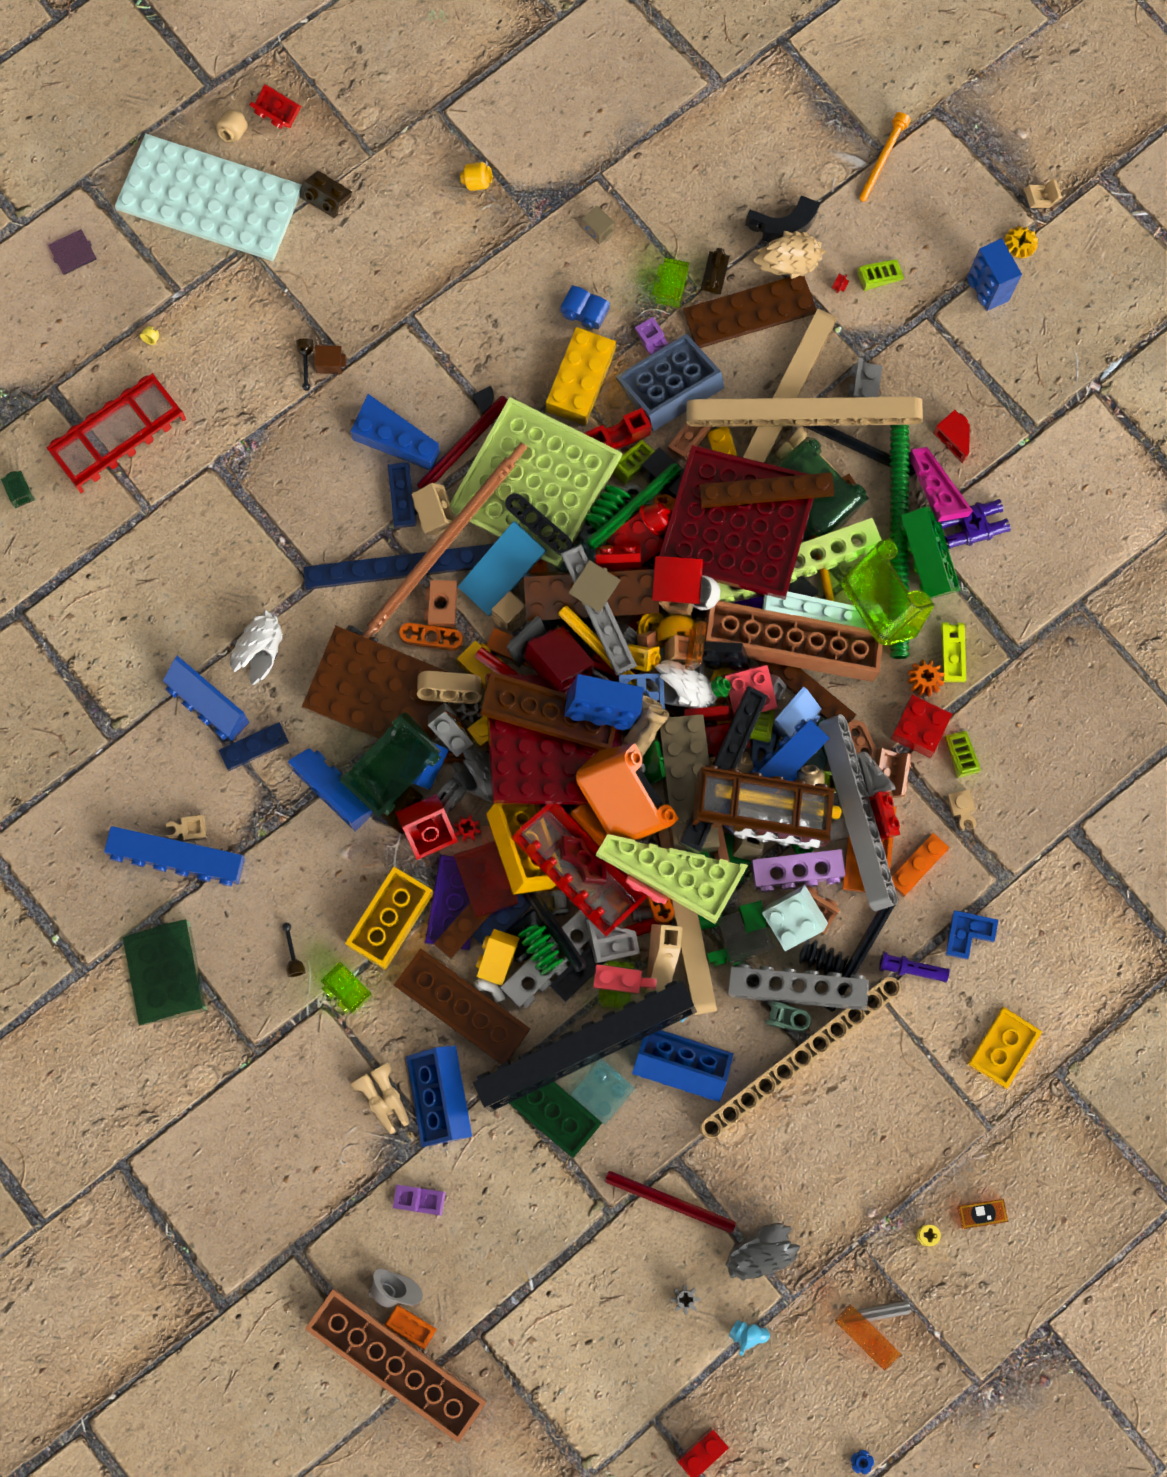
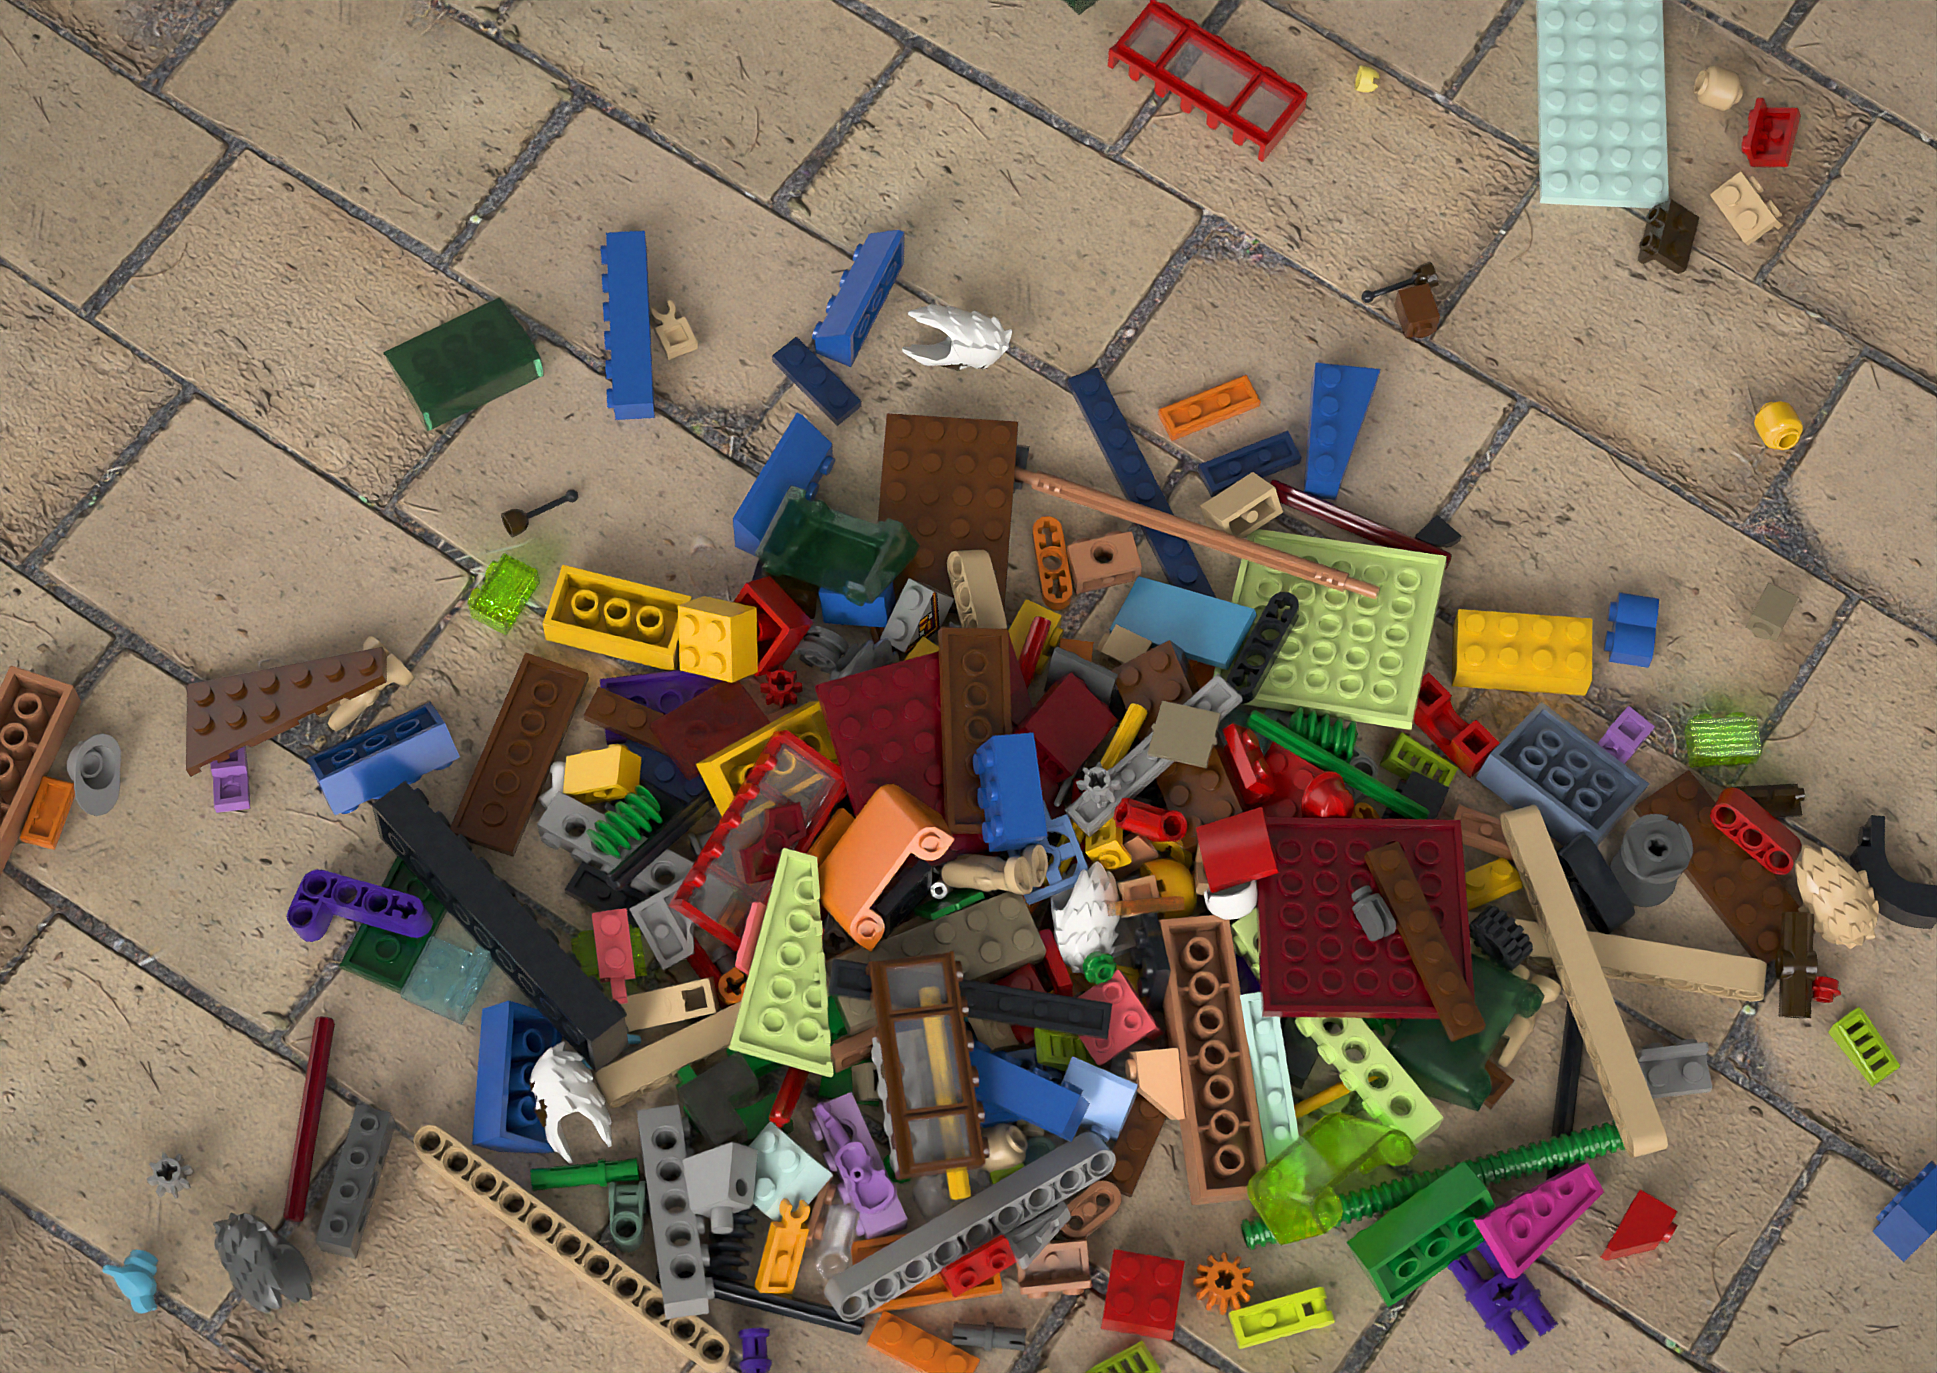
camera: 75 degrees right, 10 degrees down
none -> reddish brown wing [186,647,387,777]
none -> dark purple beam [287,869,433,942]
none -> dark grey brick [315,1105,396,1259]
none -> white head [529,1042,612,1164]
none -> green pin [530,1157,640,1191]
none -> yellow brick [678,596,758,682]
none -> light grey torso [683,1142,757,1234]
none -> light orange plate [755,1199,810,1294]
none -> red axle [769,1066,810,1128]
none -> medium lavender piece [815,1102,897,1215]
none -> clear piece [815,1204,860,1280]
none -> dark grey pin [952,1322,1026,1352]
none -> light grey gear [1077,762,1122,808]
none -> red piece [1113,798,1187,842]
none -> light nougat slope [1125,1048,1185,1120]
none -> orange tile [1158,375,1261,441]
none -> dark grey arm [1351,885,1396,941]
none -> black tyre [1469,905,1533,971]
none -> black beam [1556,834,1635,934]
none -> dark grey piece [1610,814,1693,907]
none -> tan bracket [1710,171,1783,246]
none -> red beam [1710,787,1802,875]
none -> dark brown piece [1775,912,1818,1019]

